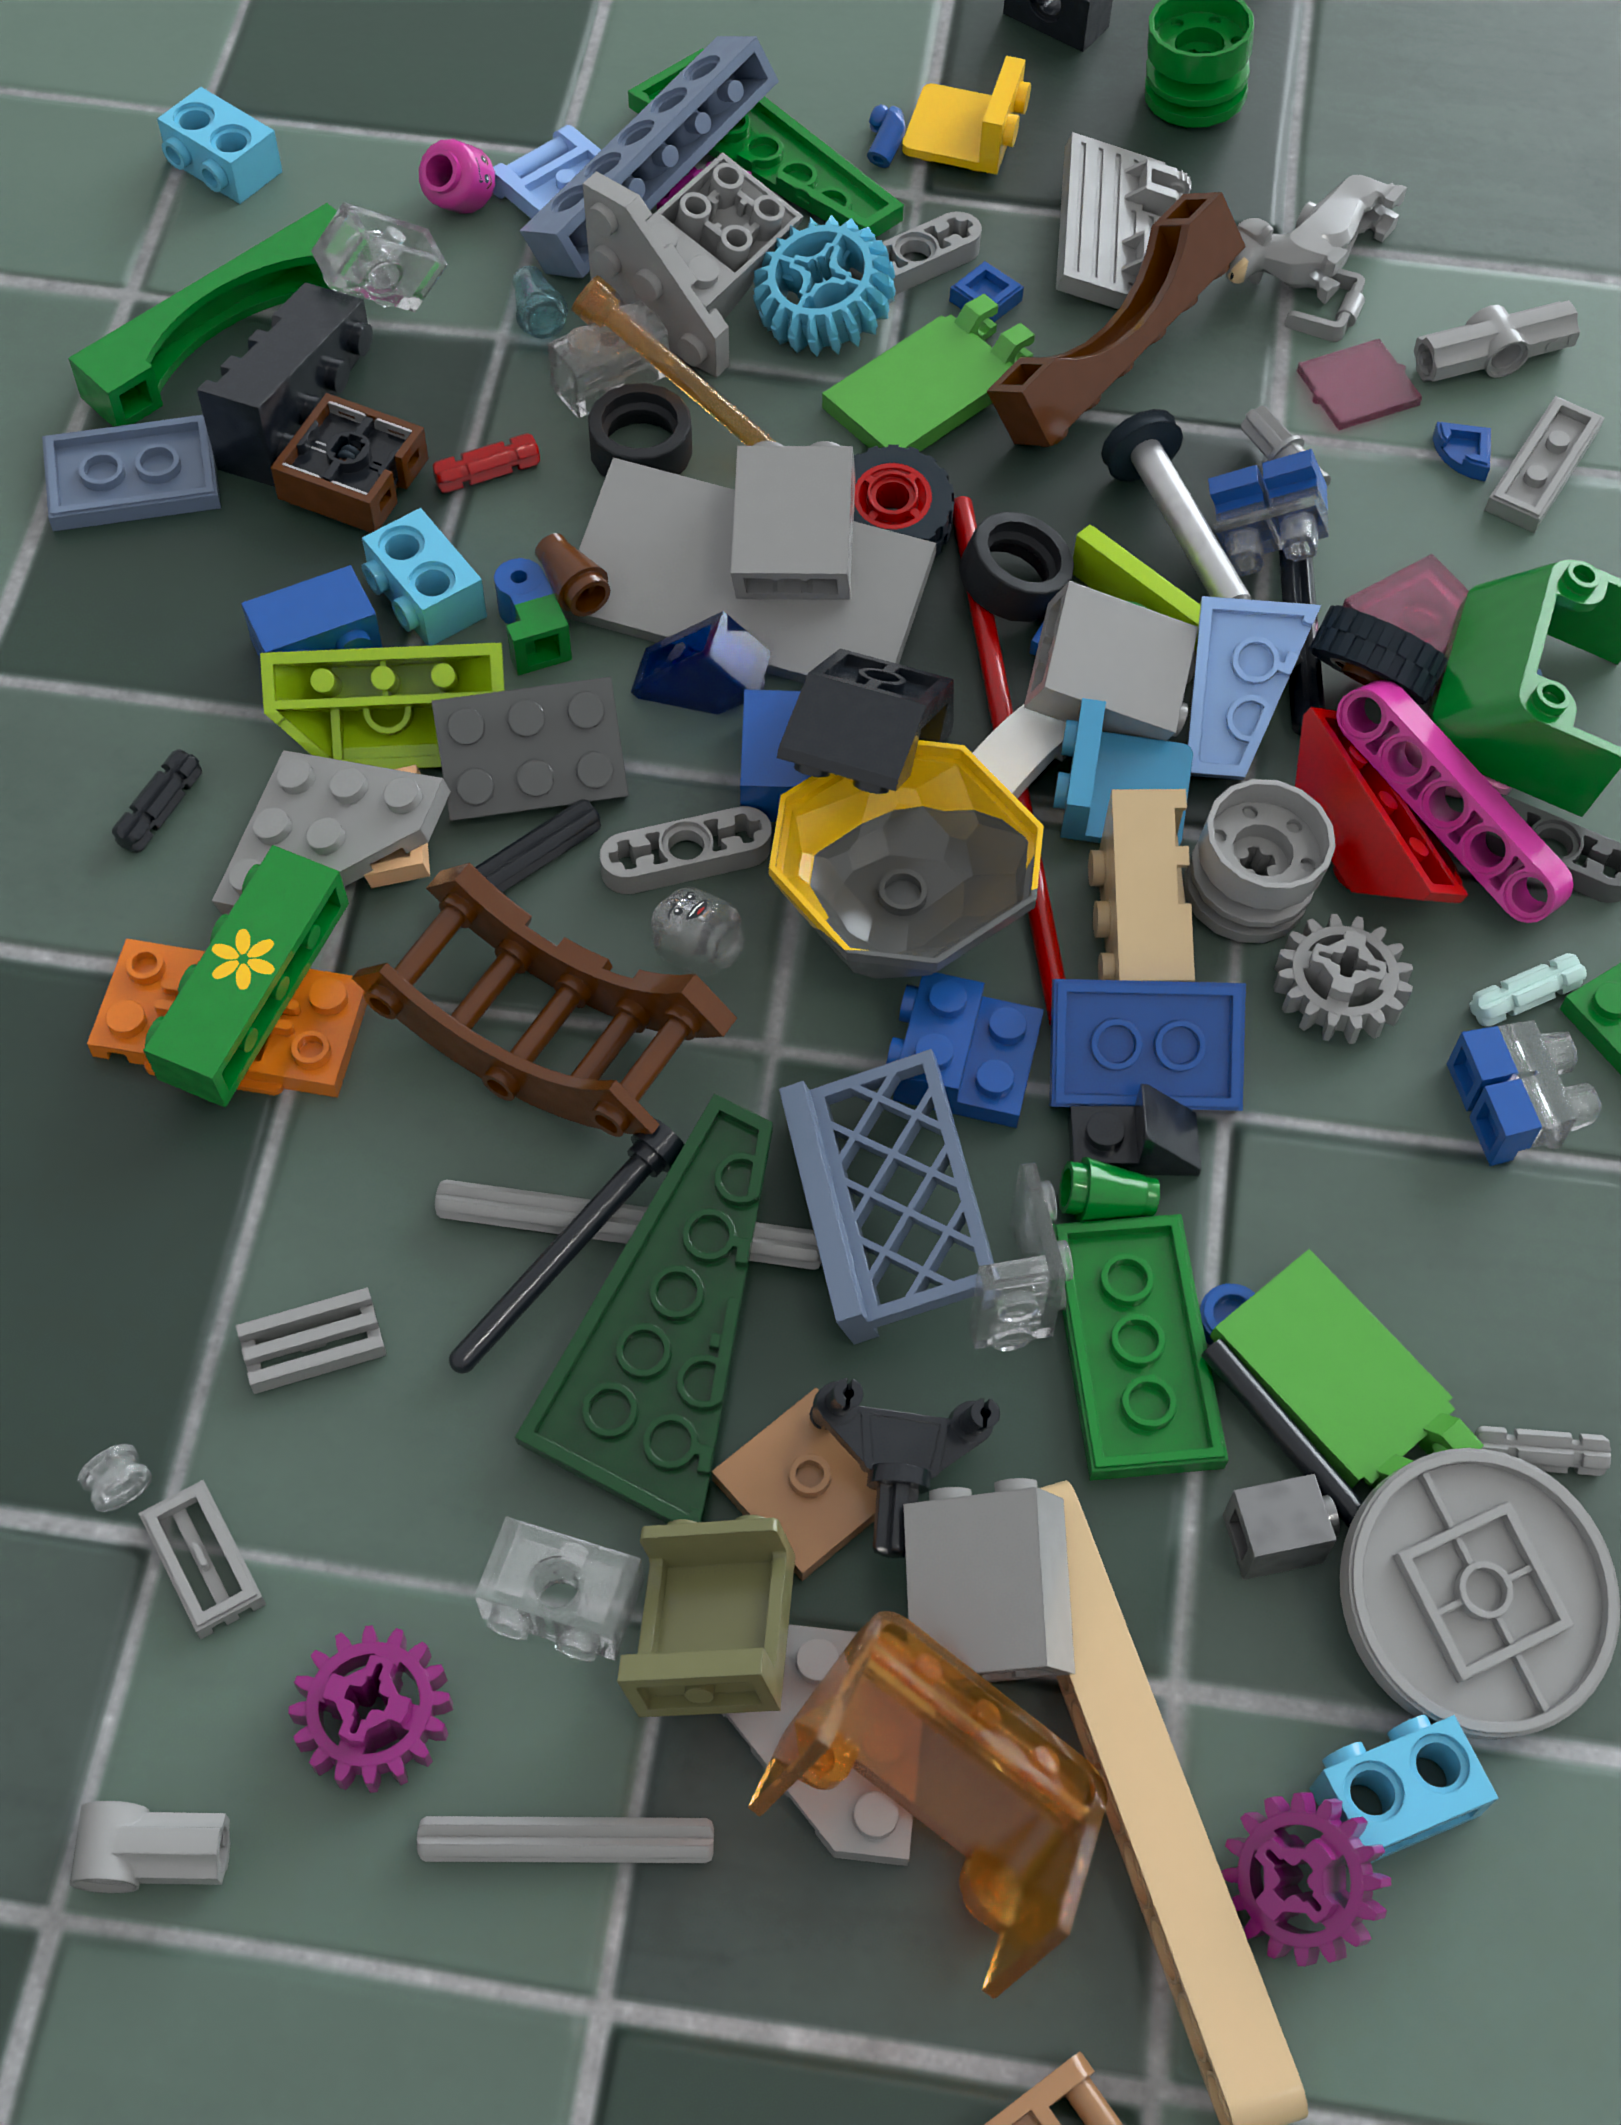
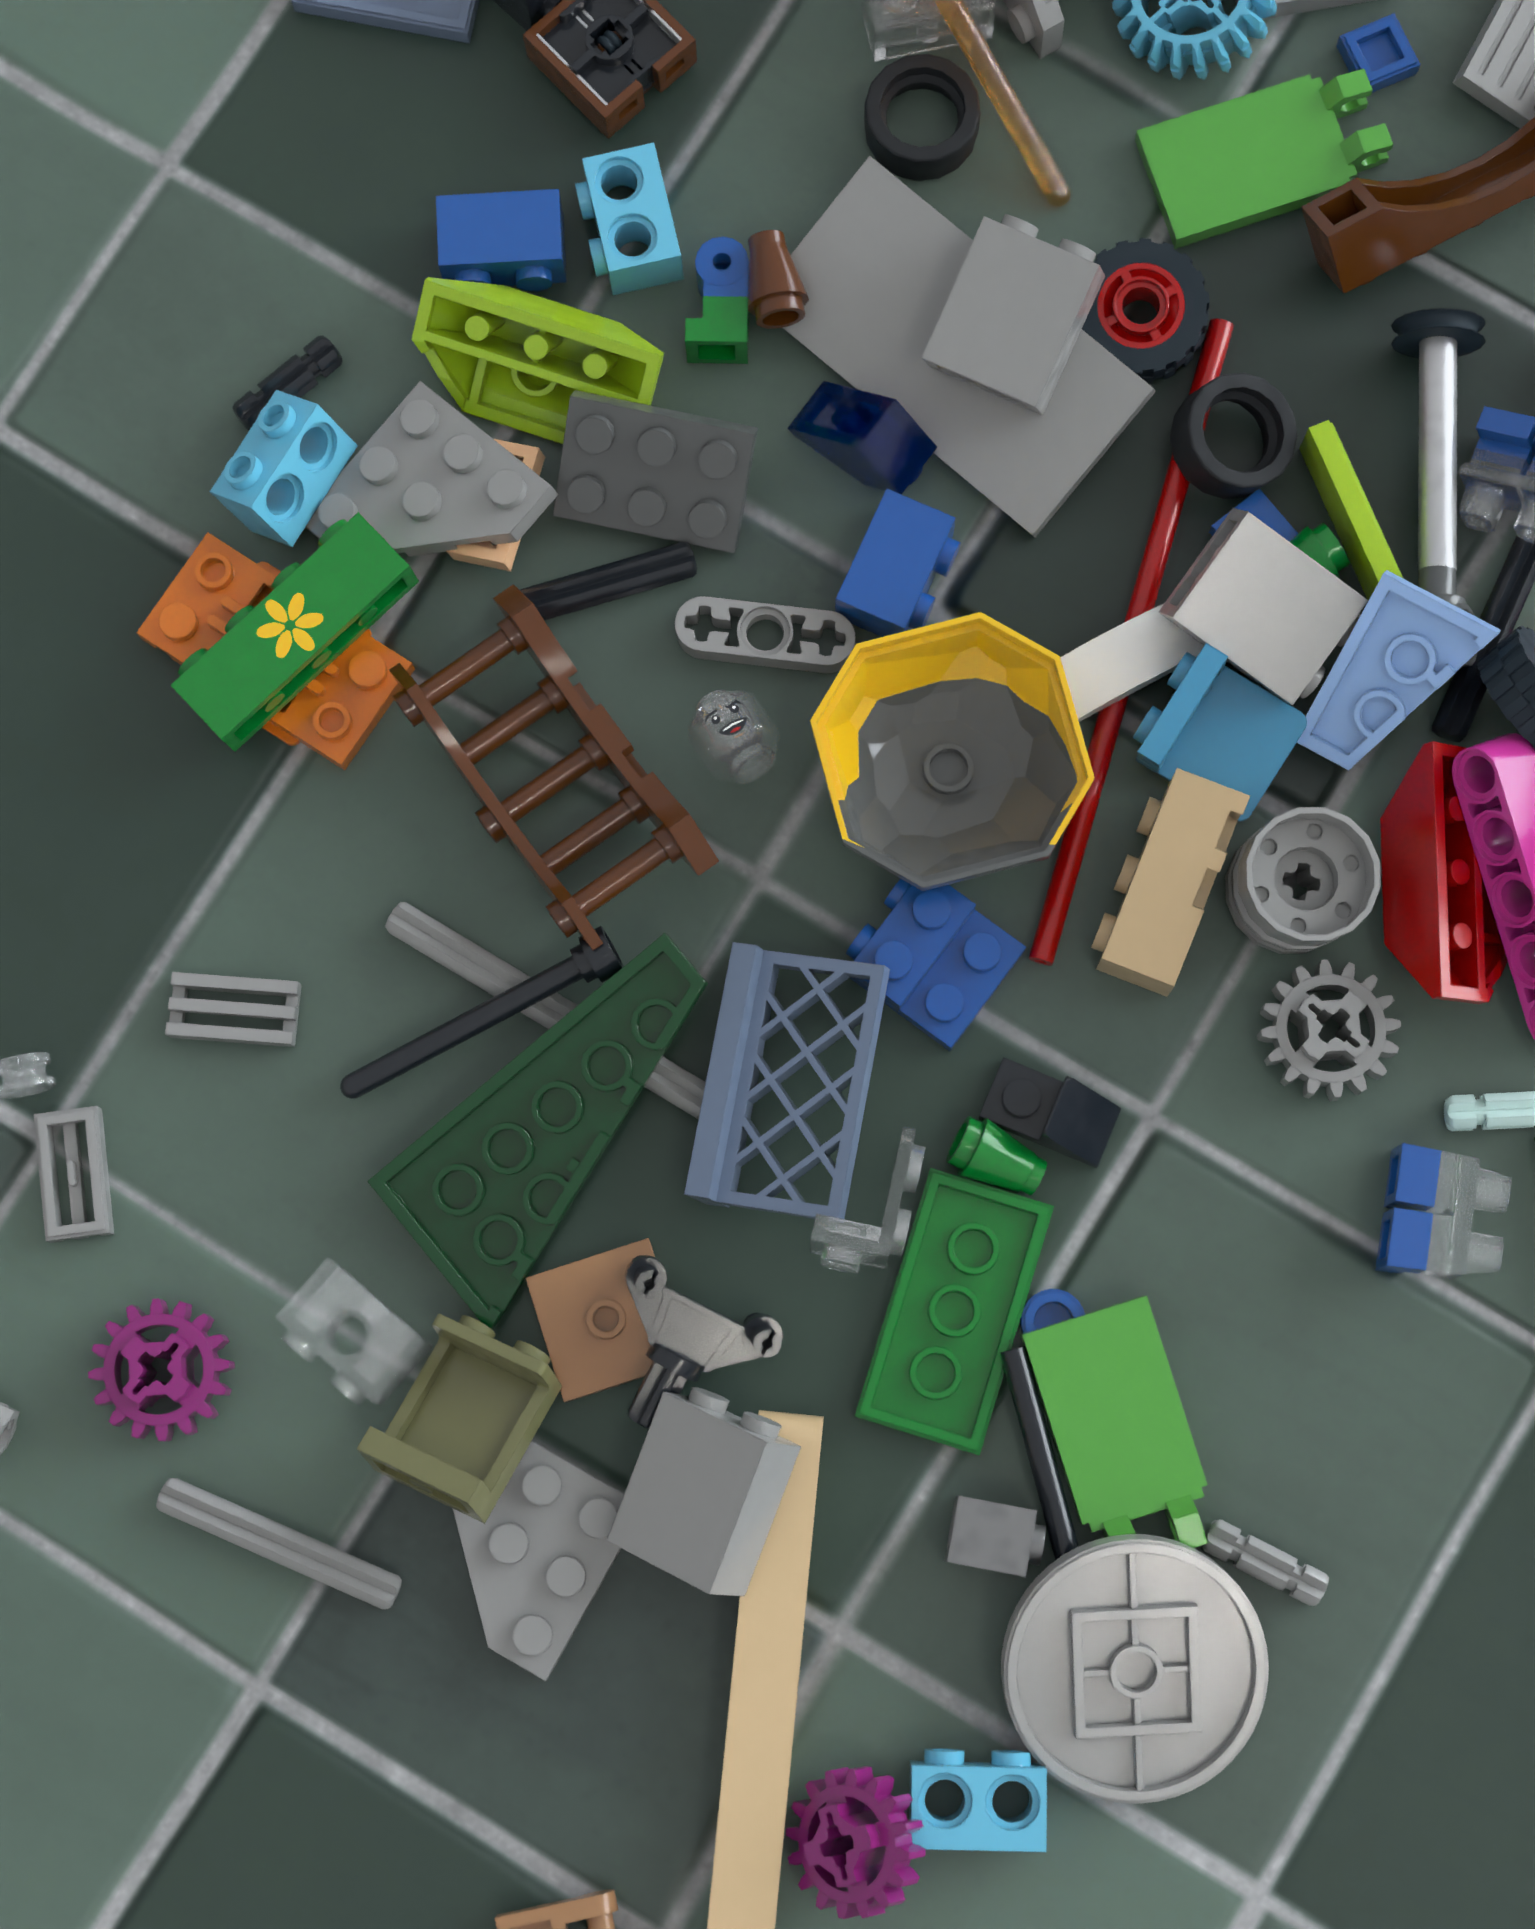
camera: 30 degrees right, 20 degrees up
red axle [432,433,540,494] -> none
clear orange windscreen [748,1611,1108,1999] -> none
black slope [777,648,954,794] -> none
blue tile [1049,979,1246,1111] -> none
none -> medium azure brick [210,390,358,547]

